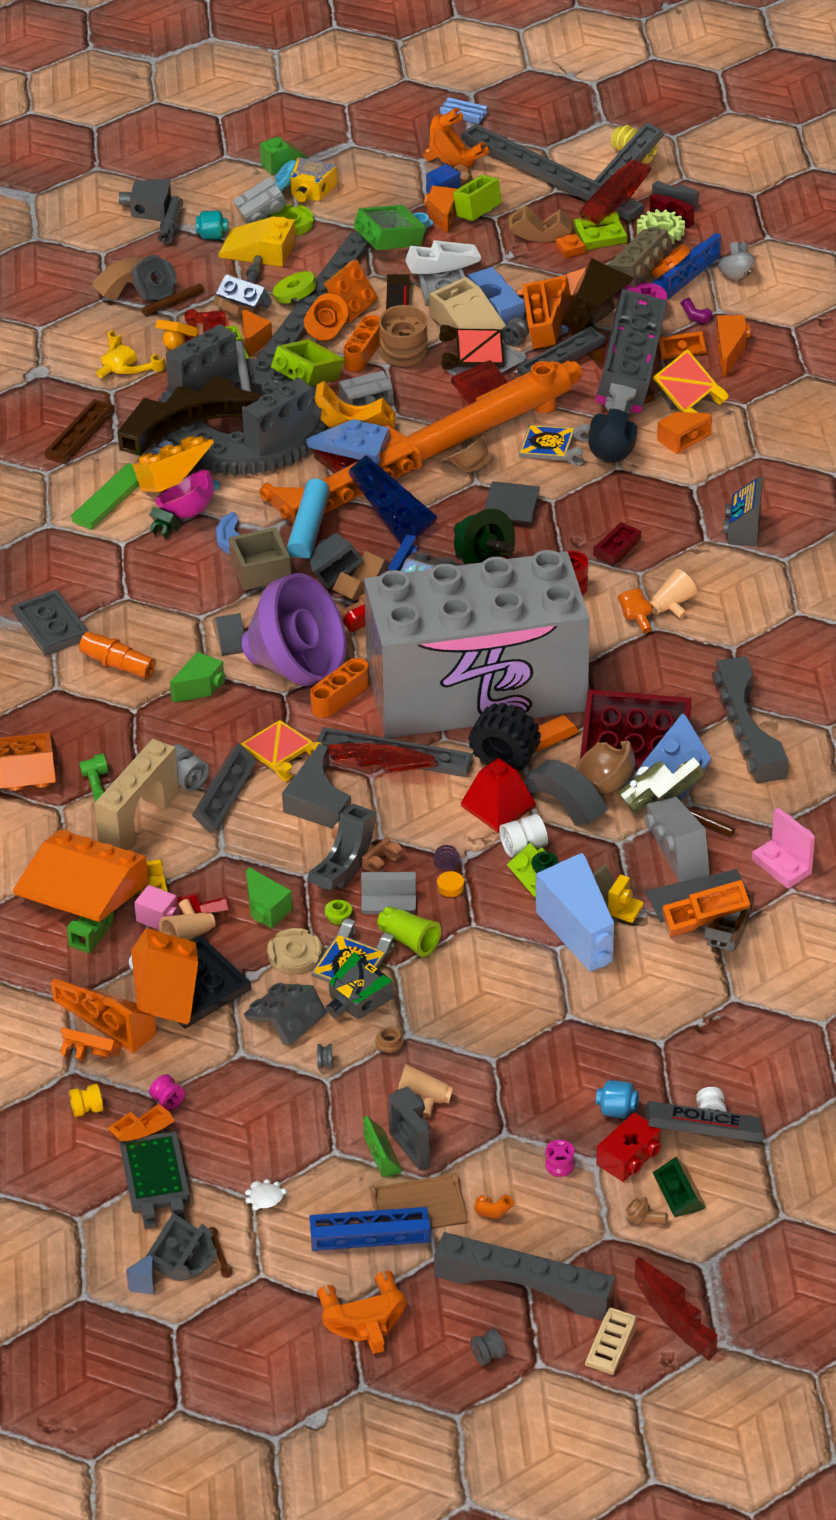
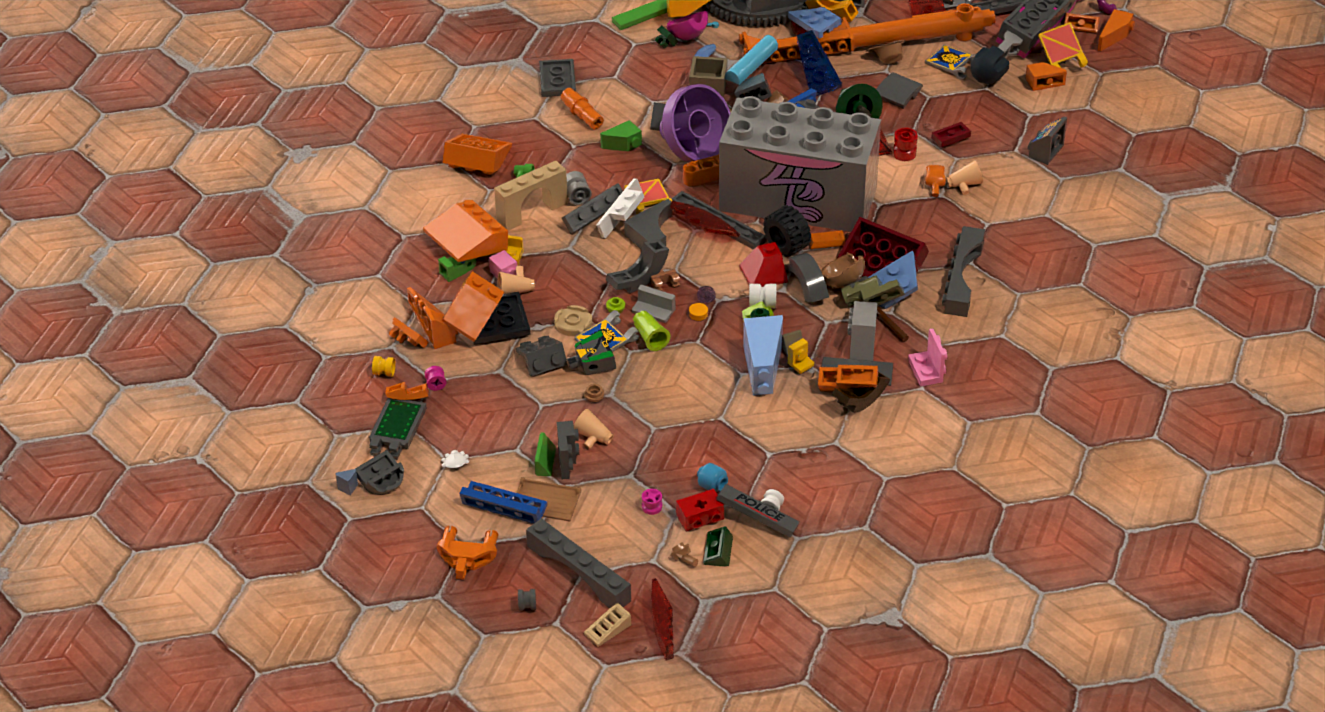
camera: 25 degrees right, 0 degrees up
red slope [177,892,230,913] -> none
reddish brown hinge [208,1227,232,1278] -> none
bright green slope [246,867,292,928] -> none
dark grey bush [317,1044,332,1069] -> none
orange arm [474,1195,514,1220] -> none
none -> white bracket [597,178,644,238]

